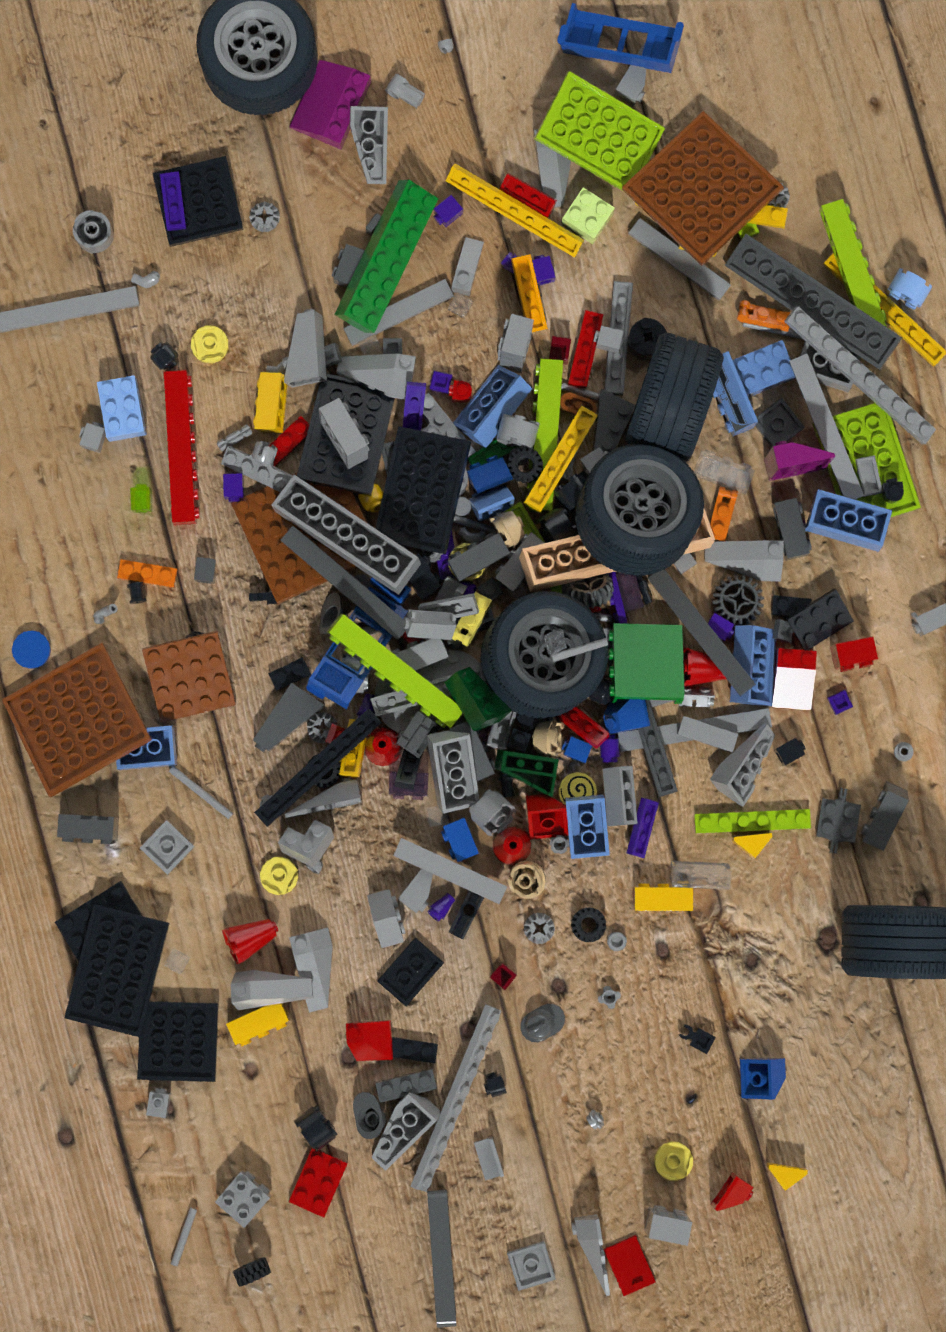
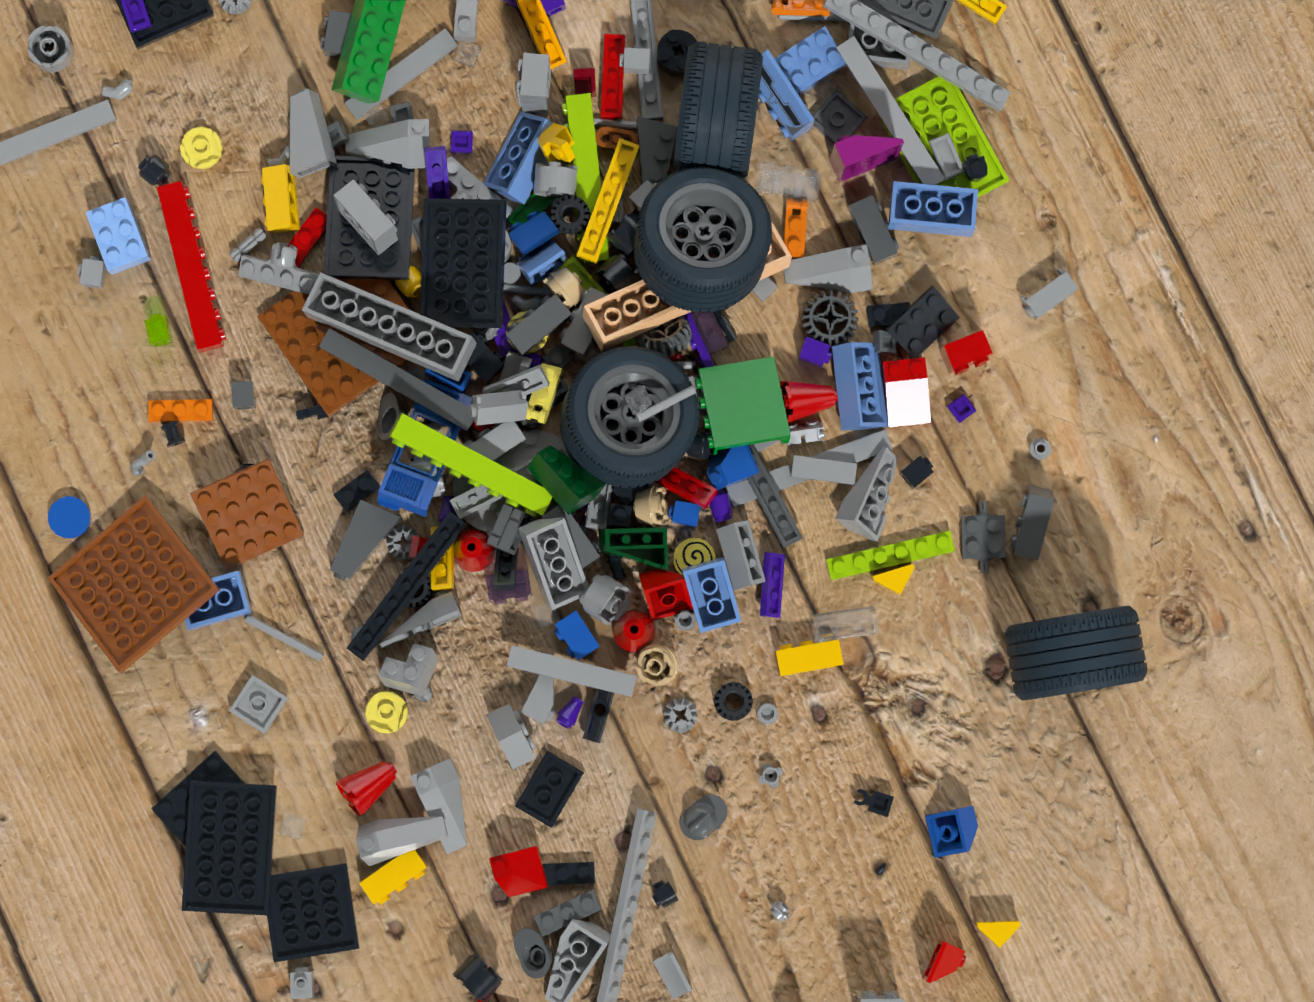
camera: 10 degrees left, 0 degrees up
dark grey wedge [57,814,119,844] -> none
dark purple brick [223,473,244,502] -> none
red plate [449,380,472,403] -> none
dark red panel [490,963,517,990] -> none
dark grey tile [648,570,756,697] -> none
light yellow tile [654,1141,693,1181] -> none
none -> yellow brick [538,123,576,163]

